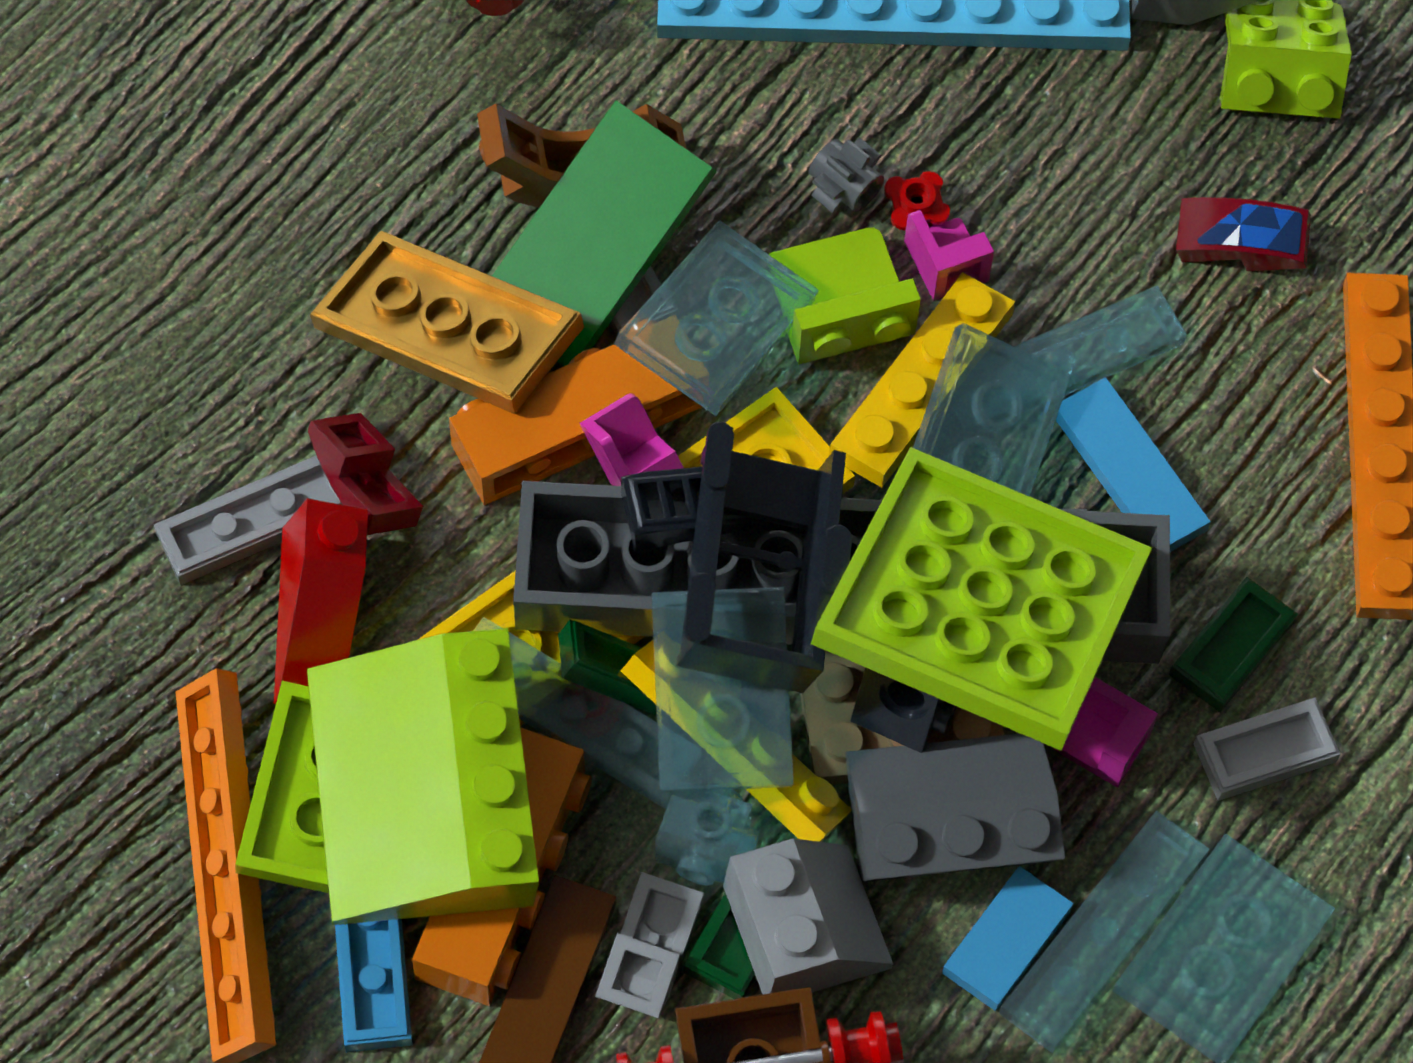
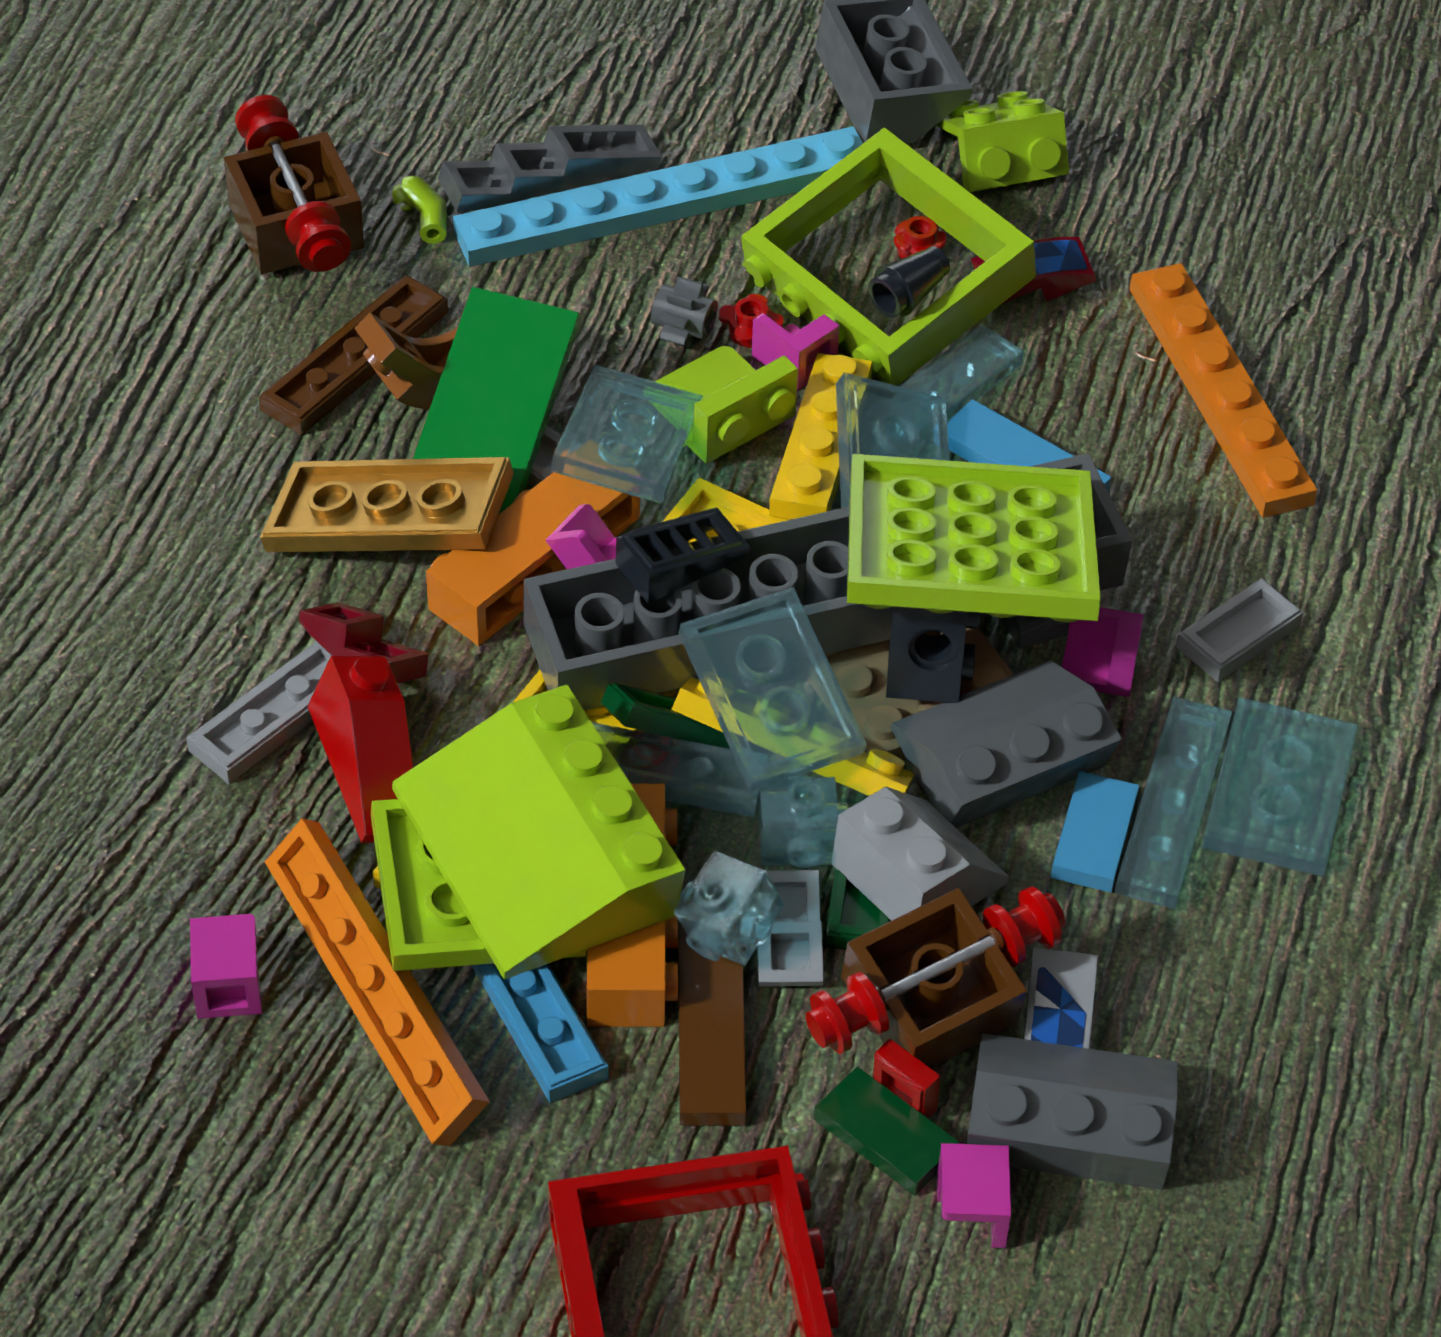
camera: 20 degrees left, 15 degrees down
black piece [676,421,852,693] -> none
dark green tile [1169,577,1298,713] -> none
none -> dark pink panel [190,914,262,1019]
none -> reddish brown tile [259,275,448,436]
none -> clear light blue brick [674,850,784,966]
none -> lime window [741,127,1036,389]
none -> black cone [868,246,950,318]
none -> red plate [893,216,946,258]

